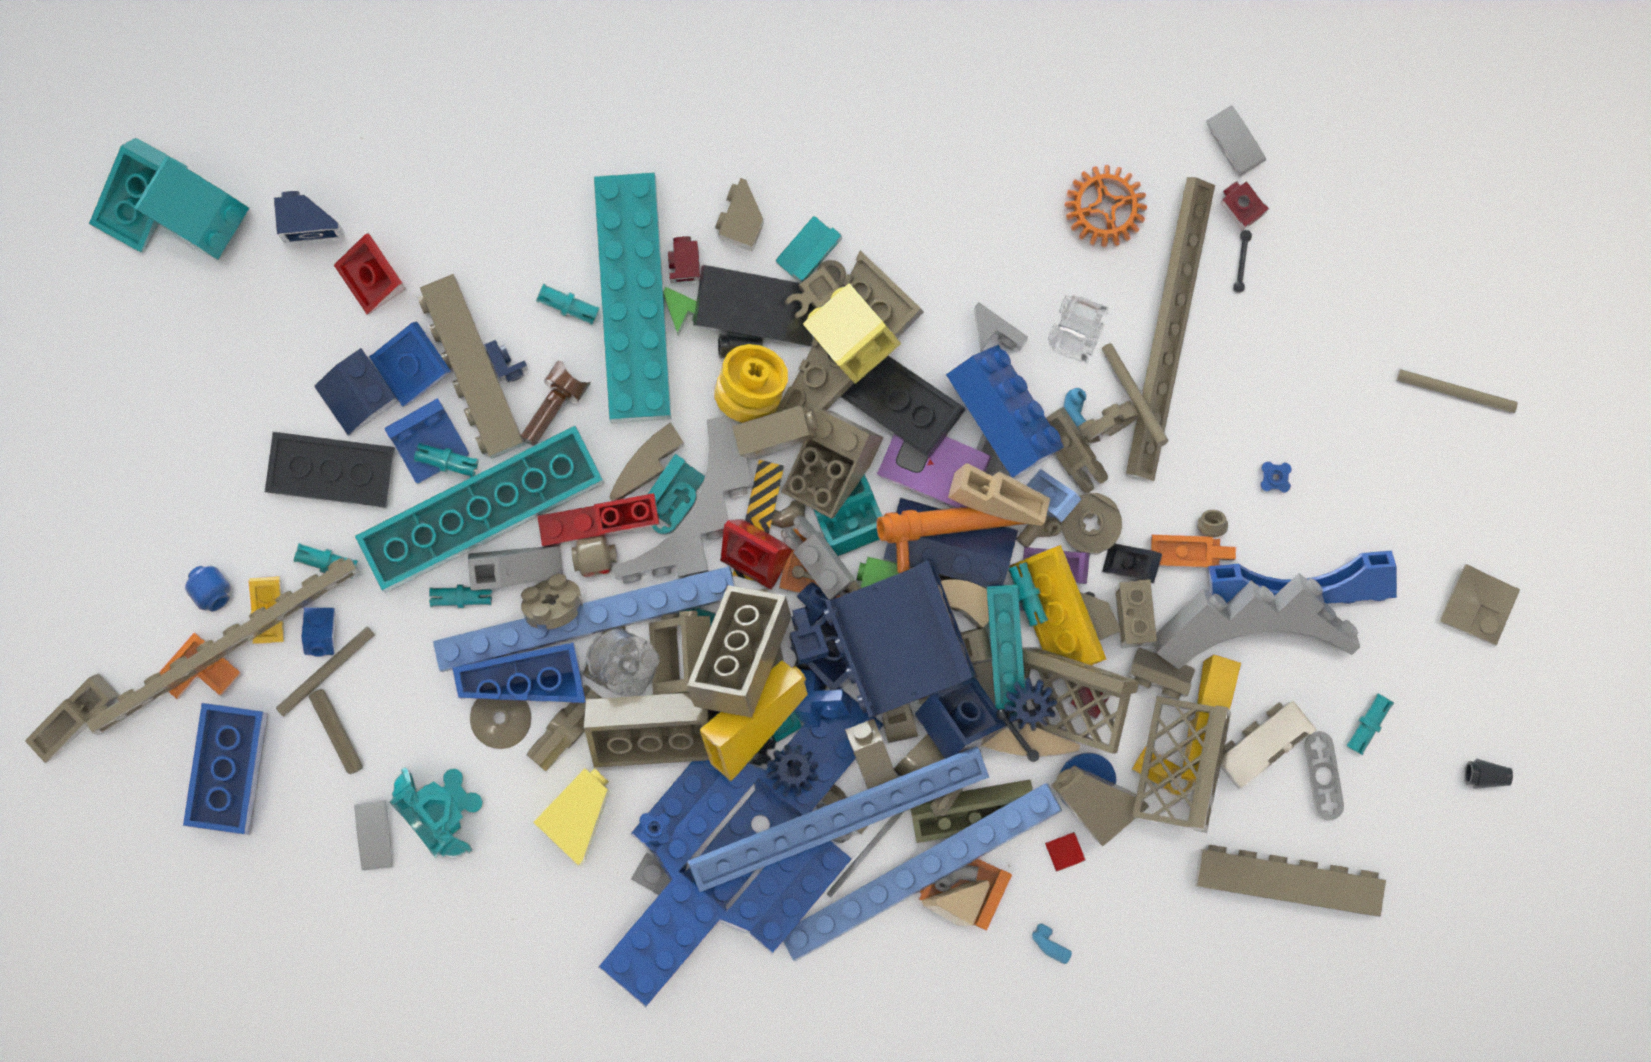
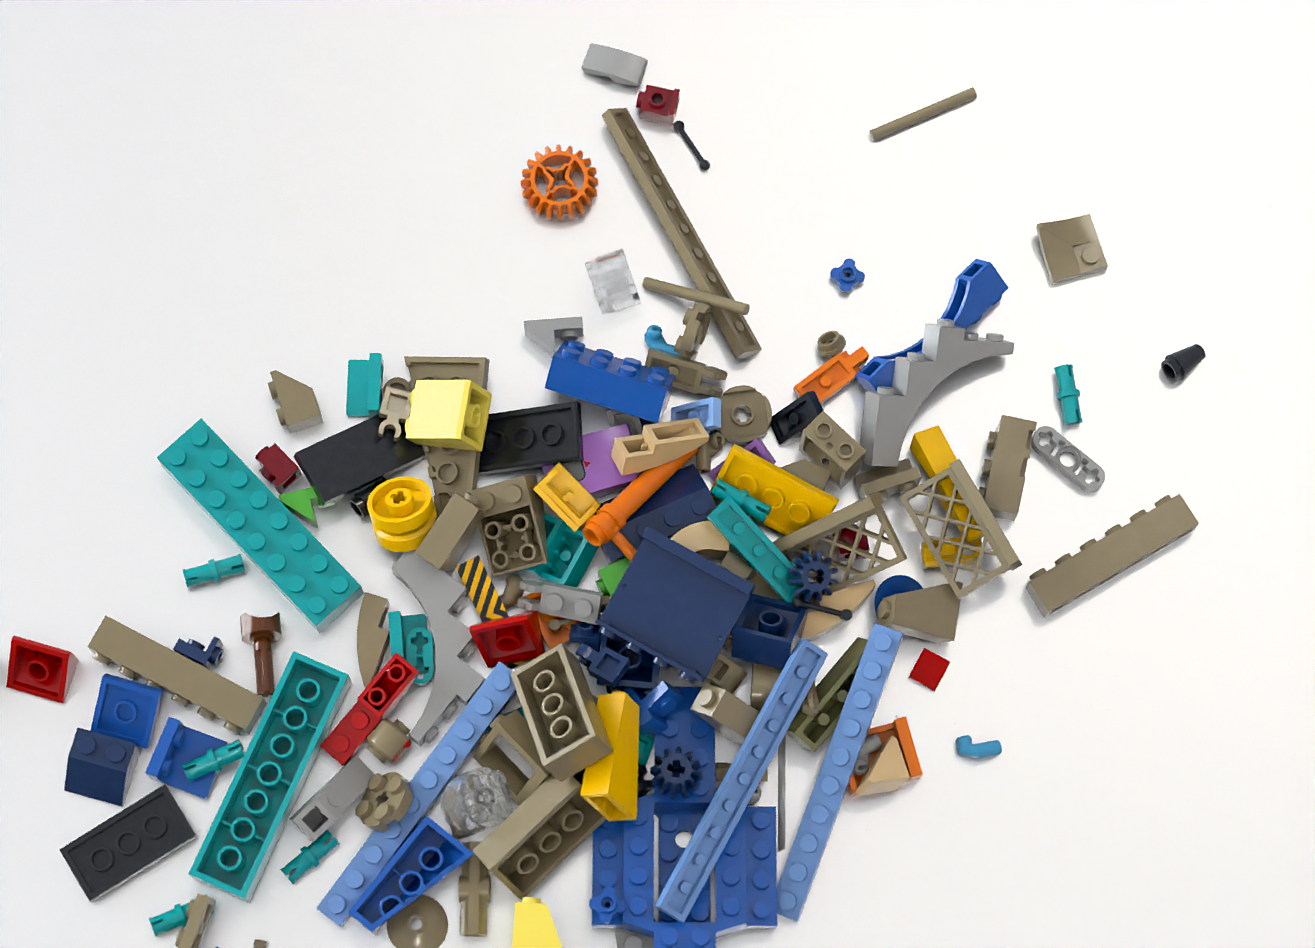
camera: 40 degrees left, 10 degrees down
none -> yellow hinge [533,462,601,532]

